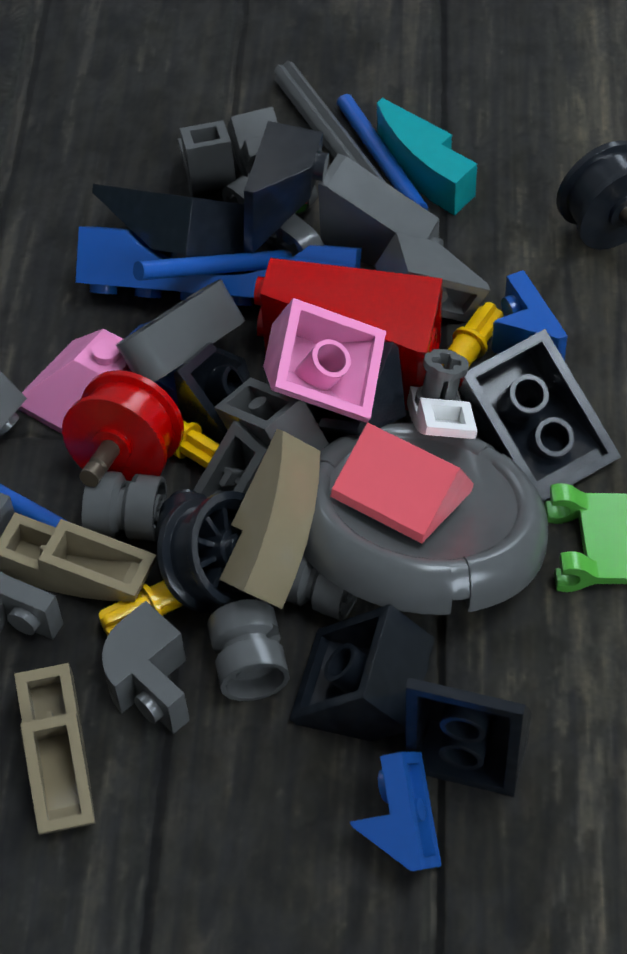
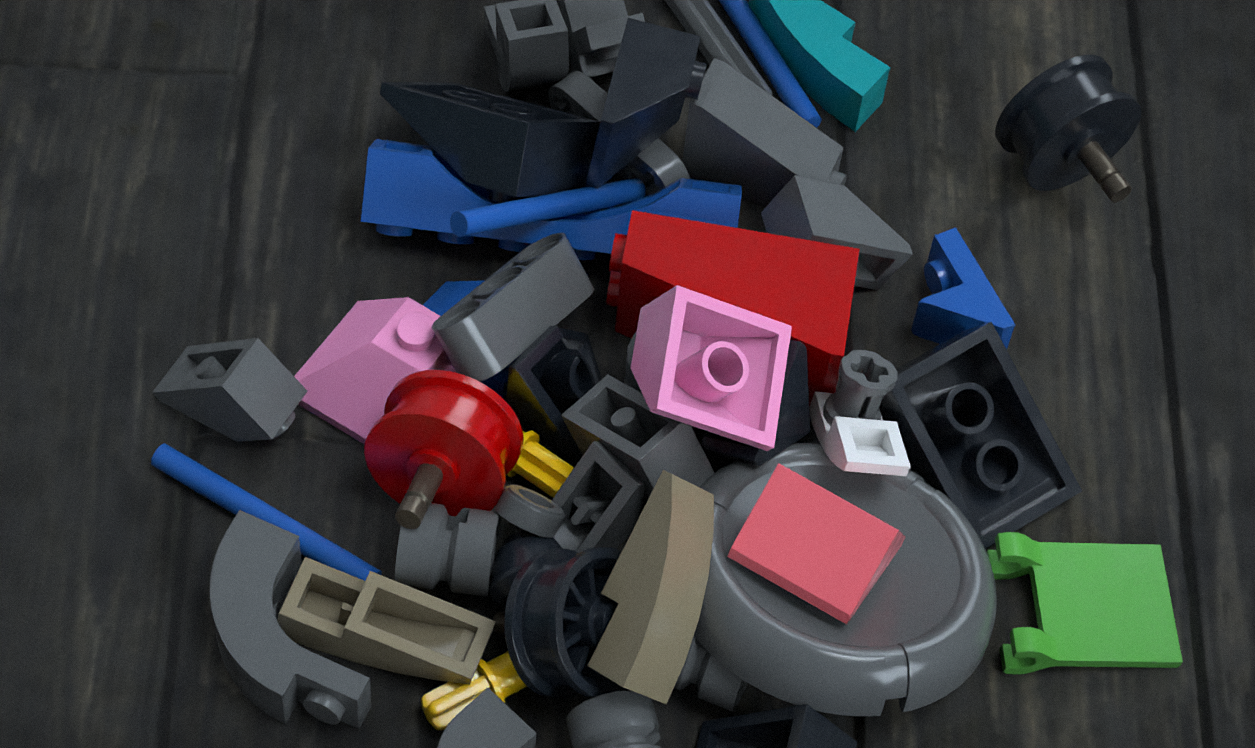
camera: 10 degrees left, 5 degrees up
yellow axle [442,302,504,368] -> none
none -> dark grey tile [495,485,565,538]

